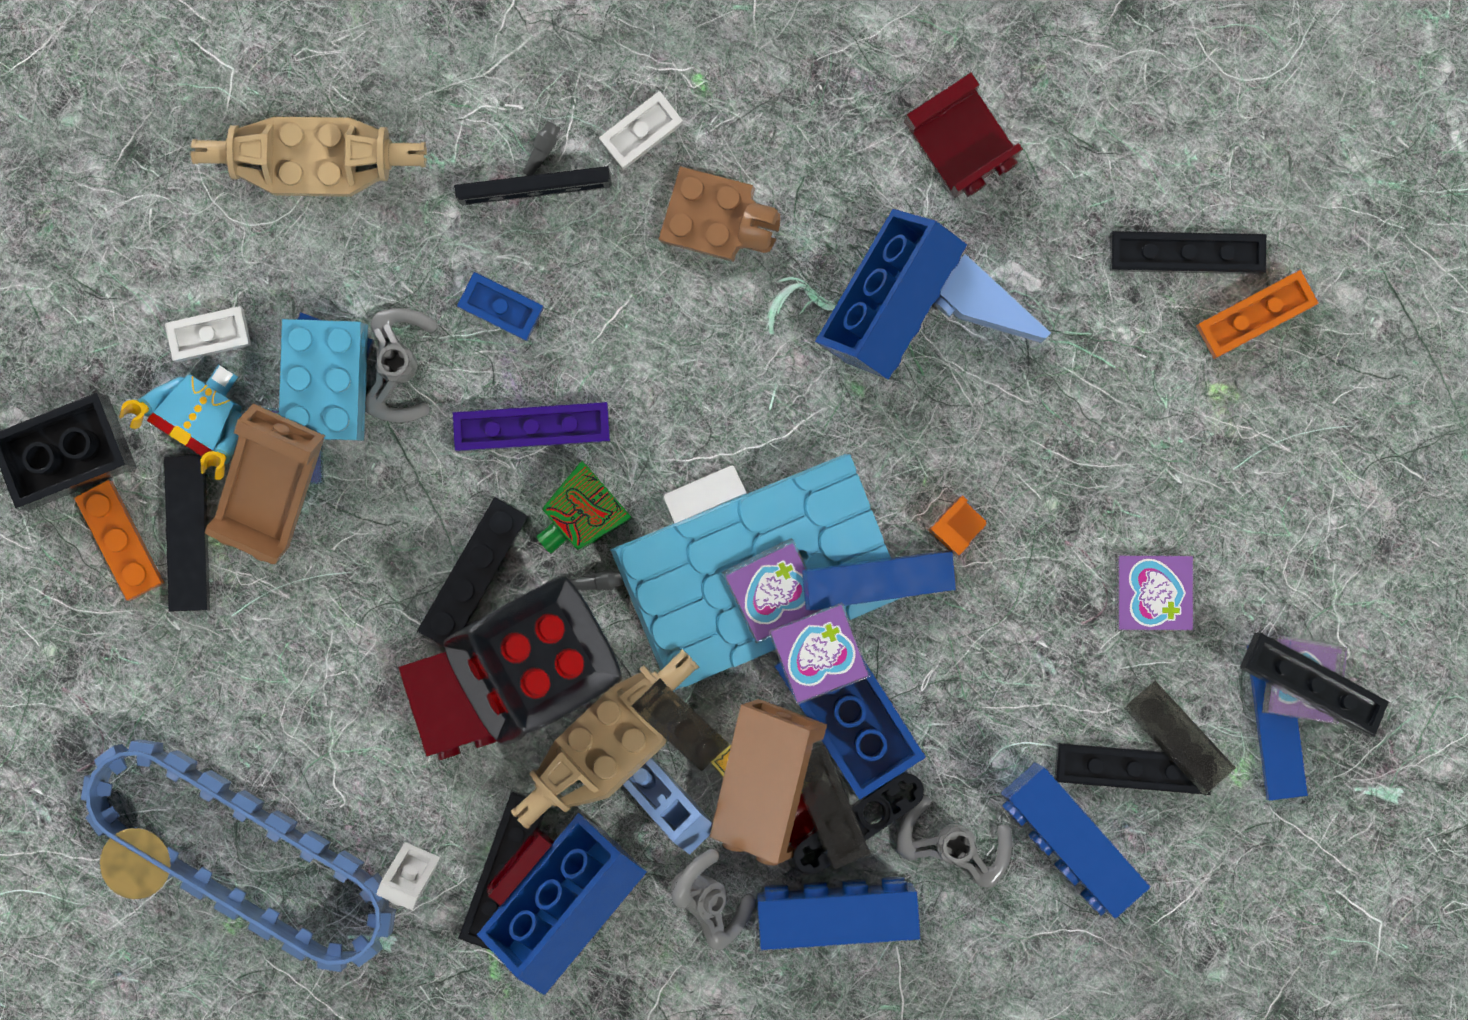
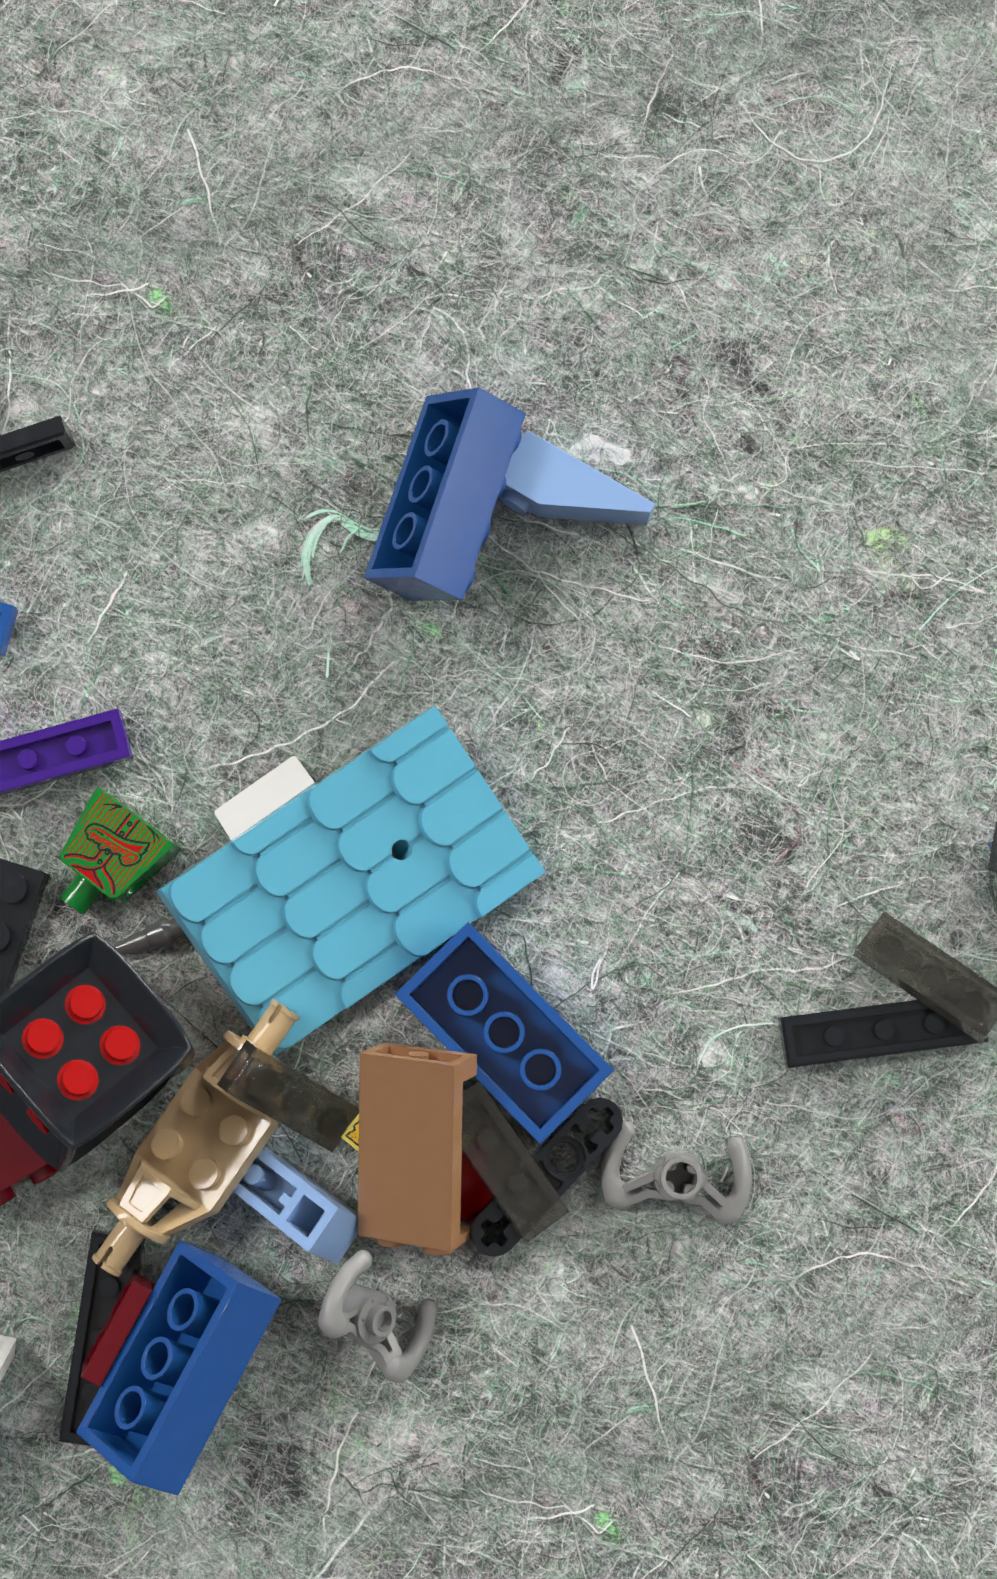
camera: 15 degrees left, 5 degrees down
white plate [599,91,684,170] -> none
medium nougat plate [658,166,780,262] -> none
tile [721,538,826,644] -> none
blue brick [757,877,920,950] -> none
tile [768,603,871,705] -> none
blue tile [802,550,956,611] -> none
dark red panel [904,72,1023,198] -> none
orange panel [928,495,987,556] -> none
blue brick [1001,762,1151,919] -> none
black tile [1110,231,1266,274] -> none
tile [1115,554,1195,632] -> none
orange plate [1196,270,1319,359] -> none

